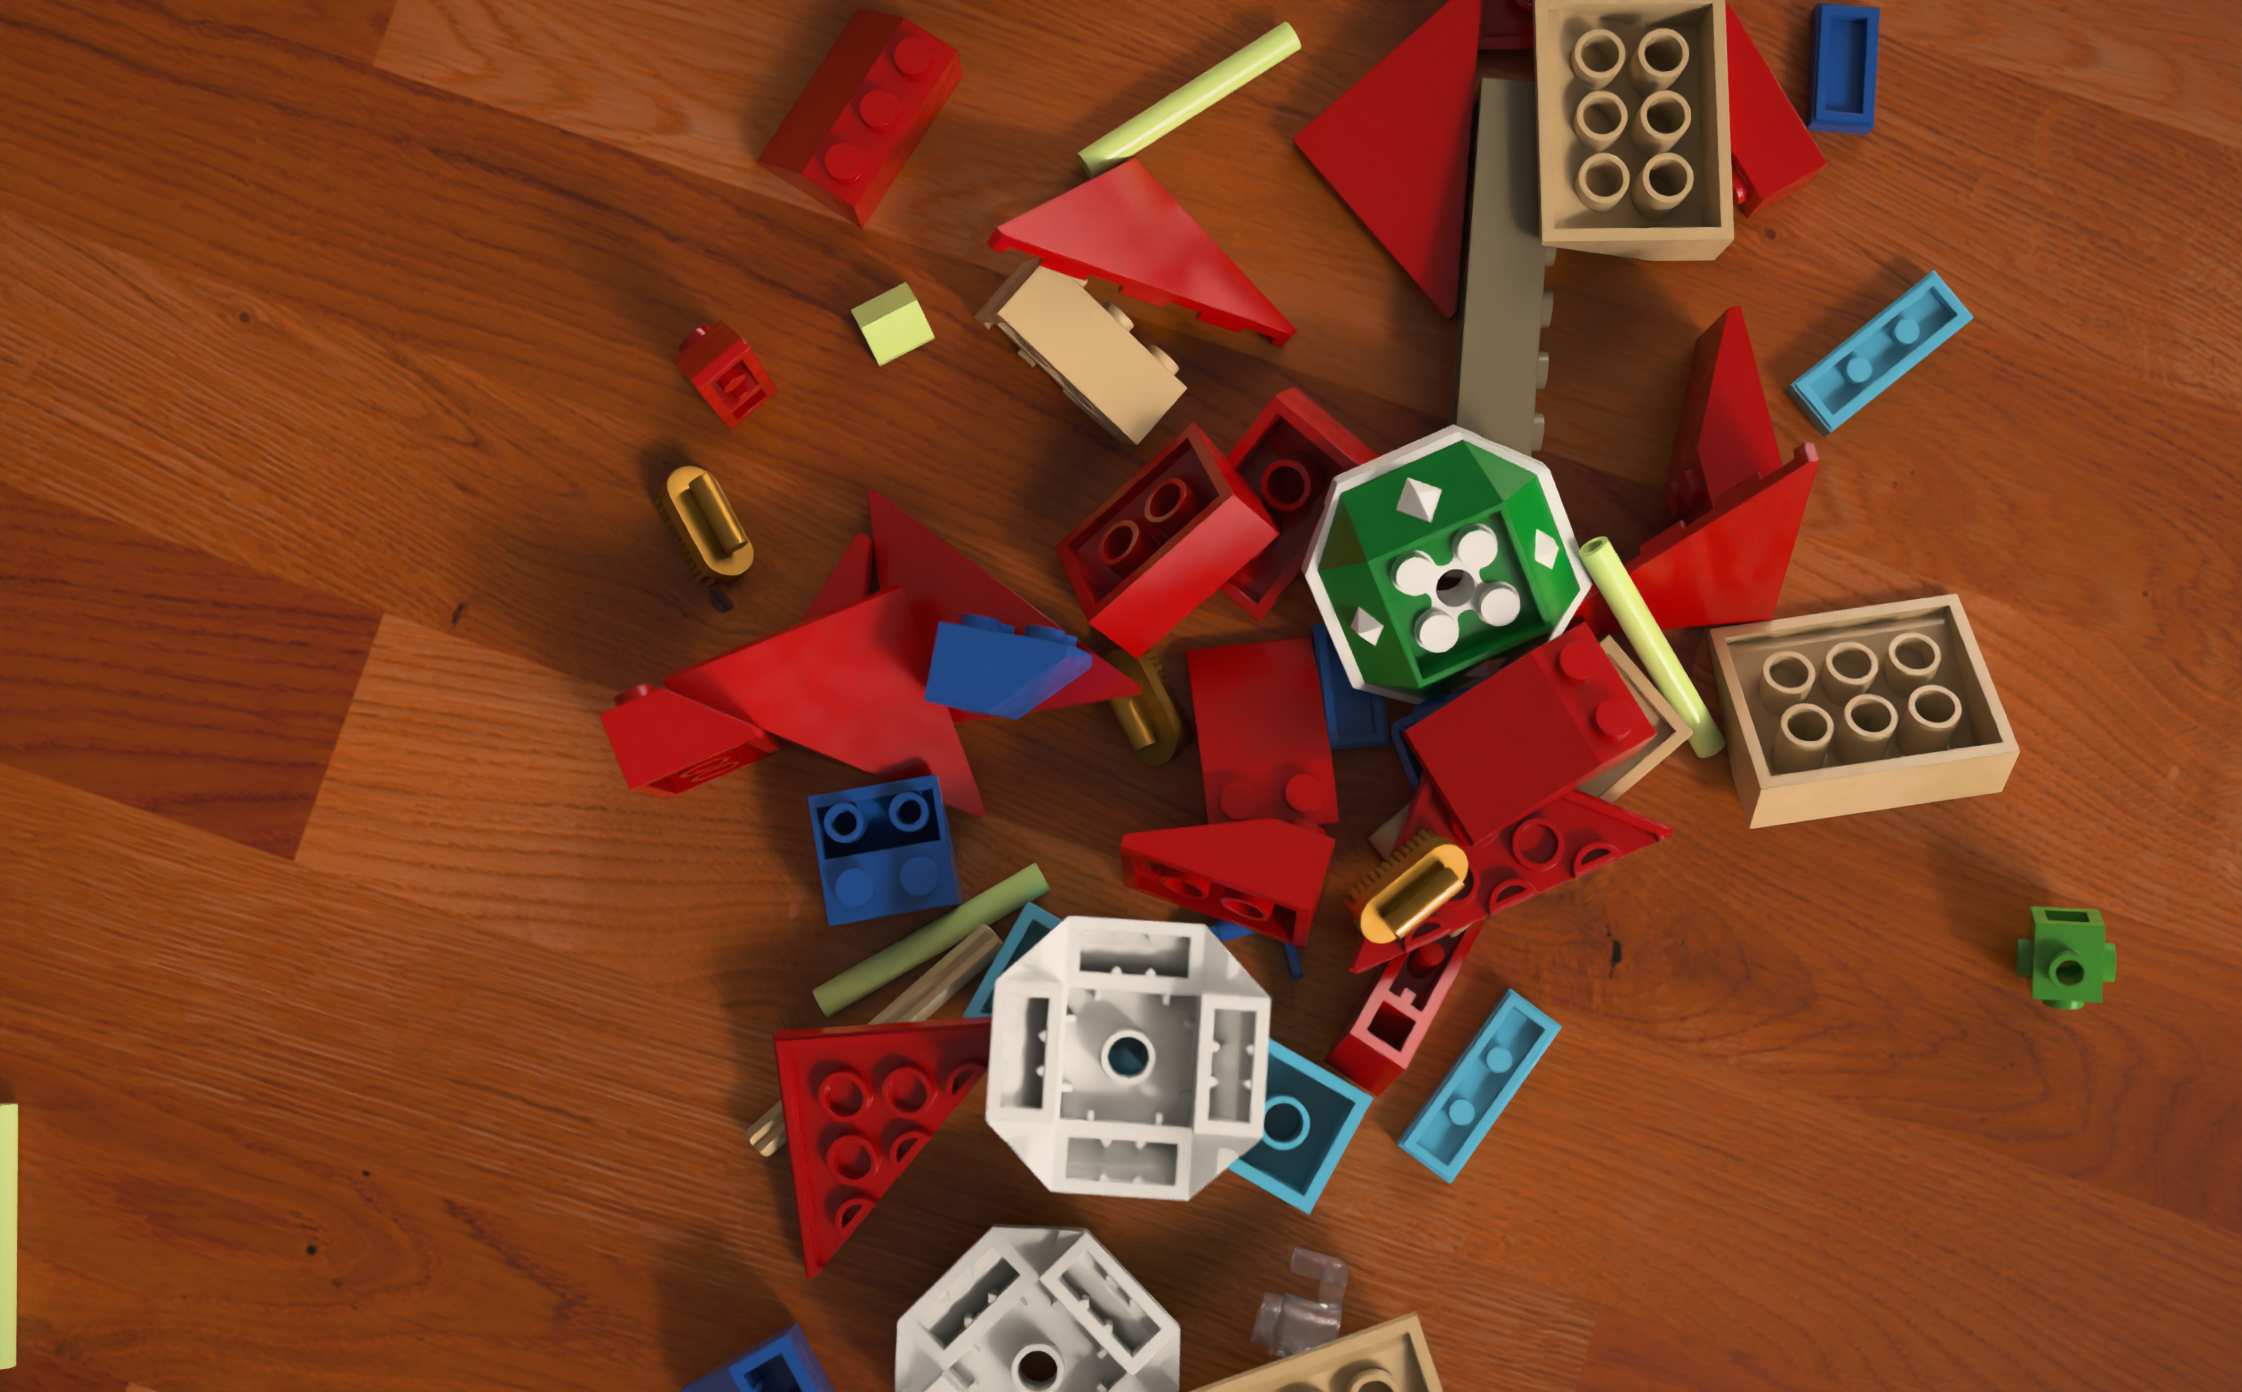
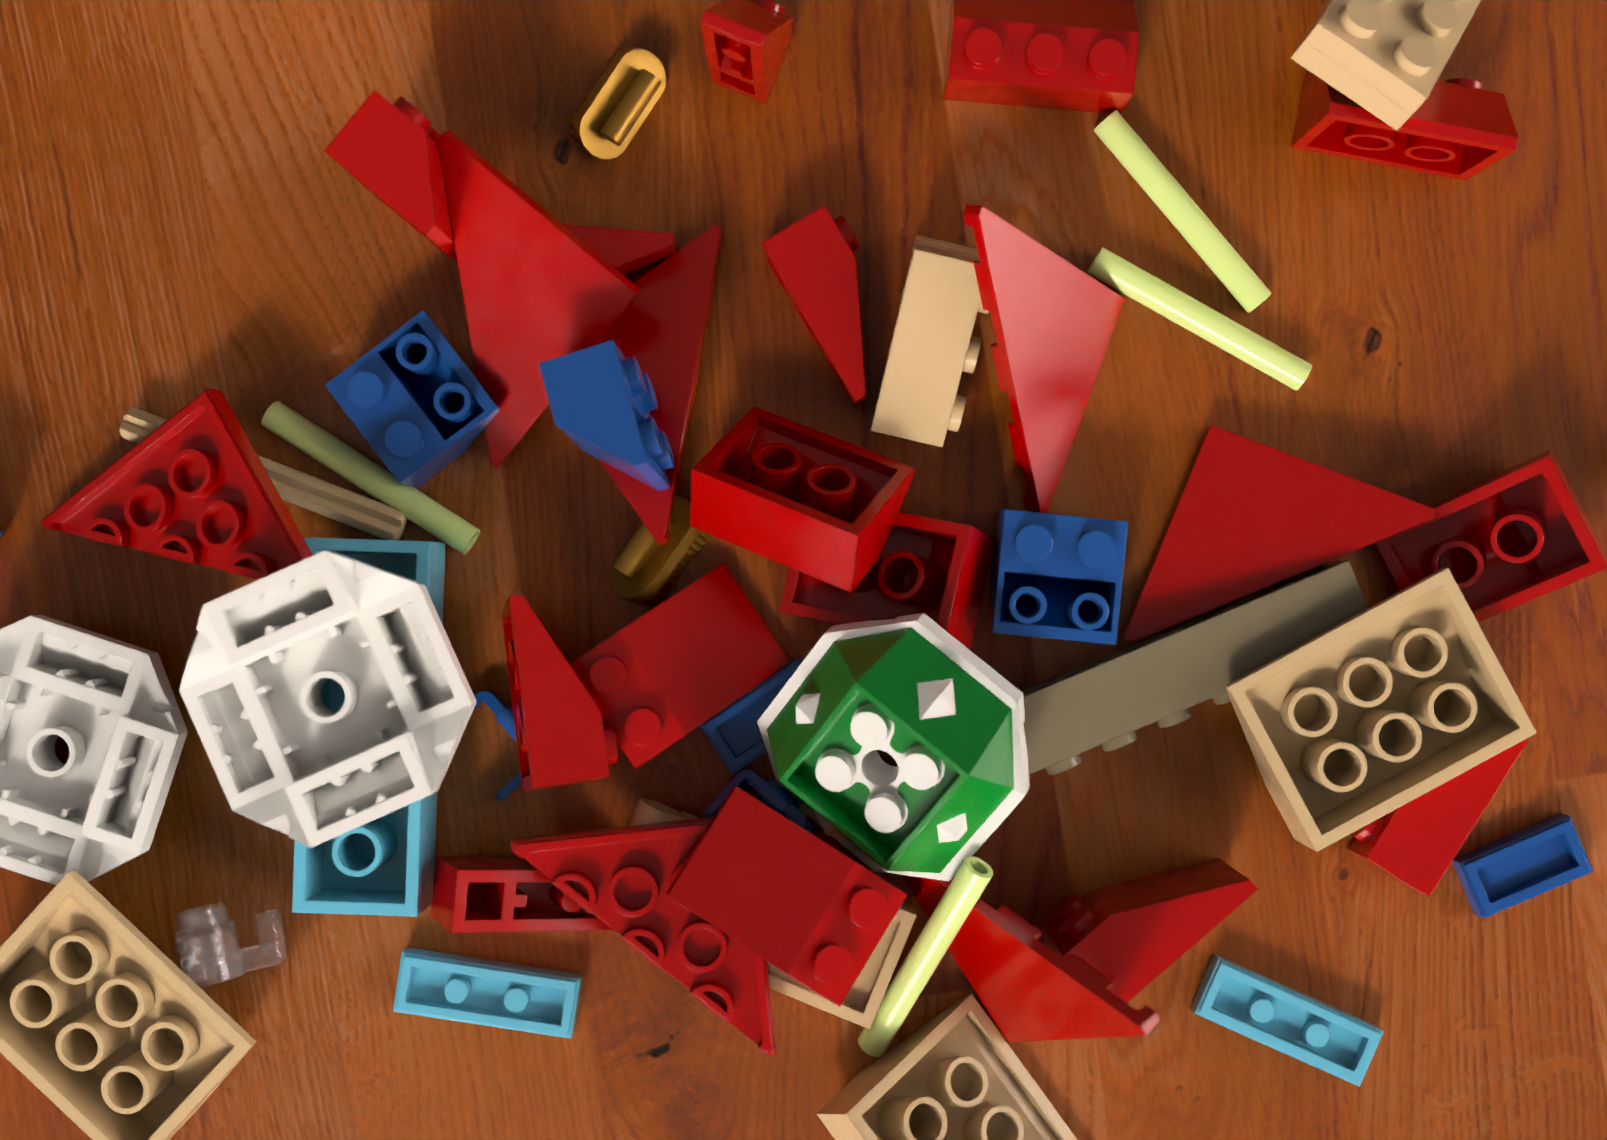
camera: 60 degrees right, 5 degrees up
yellowish green slope [851,282,935,366] -> none
pearl gold piece [1344,829,1468,944] -> none
none -> red slope [761,205,866,407]
none -> blue slope [990,509,1128,645]
none -> yellowish green piece [1094,110,1272,313]

